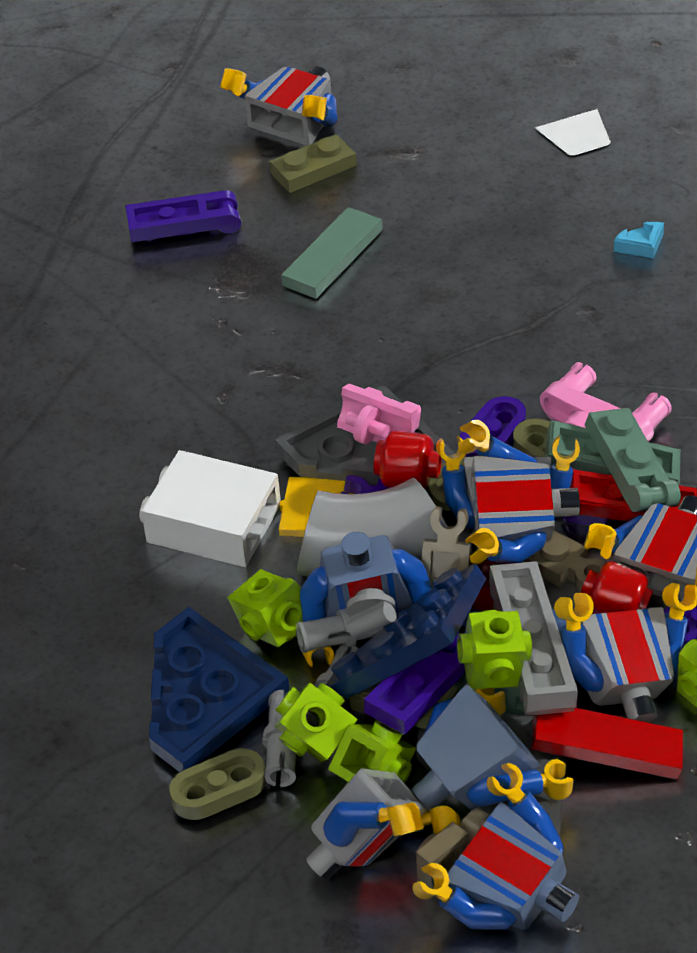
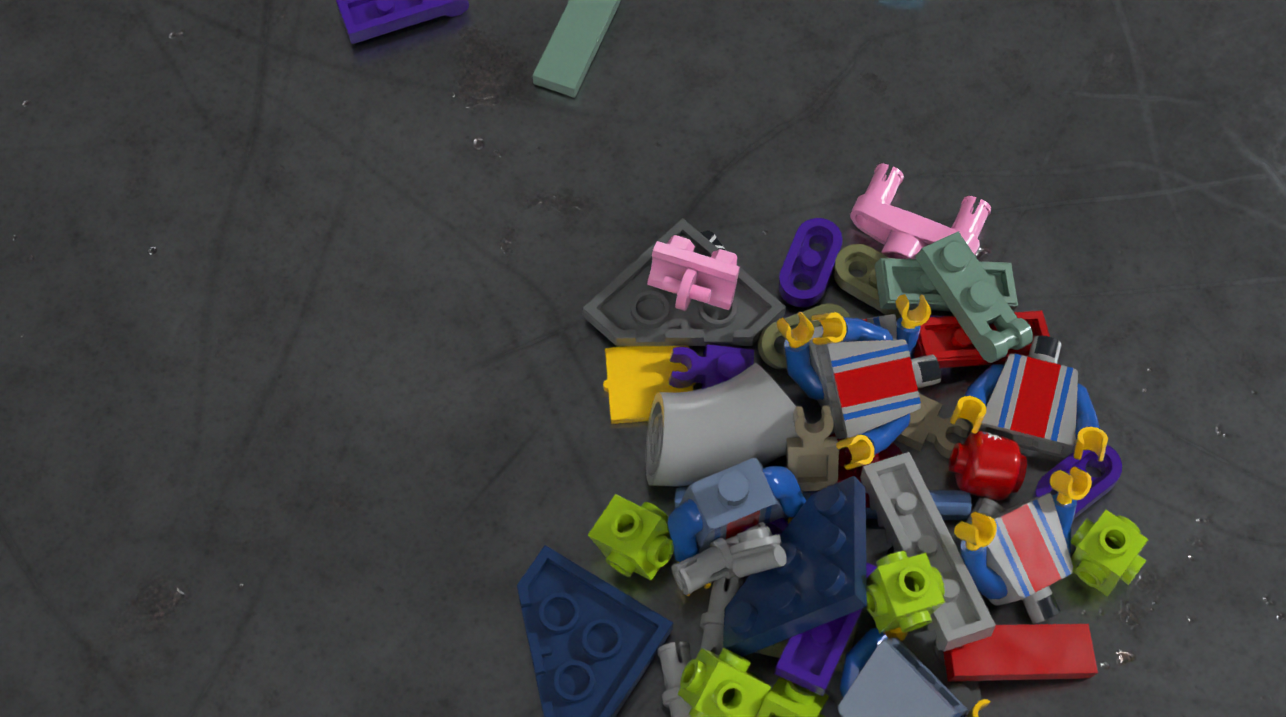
camera: 15 degrees left, 20 degrees up
white brick [139,450,281,567] -> none
red head [373,431,442,489] -> none

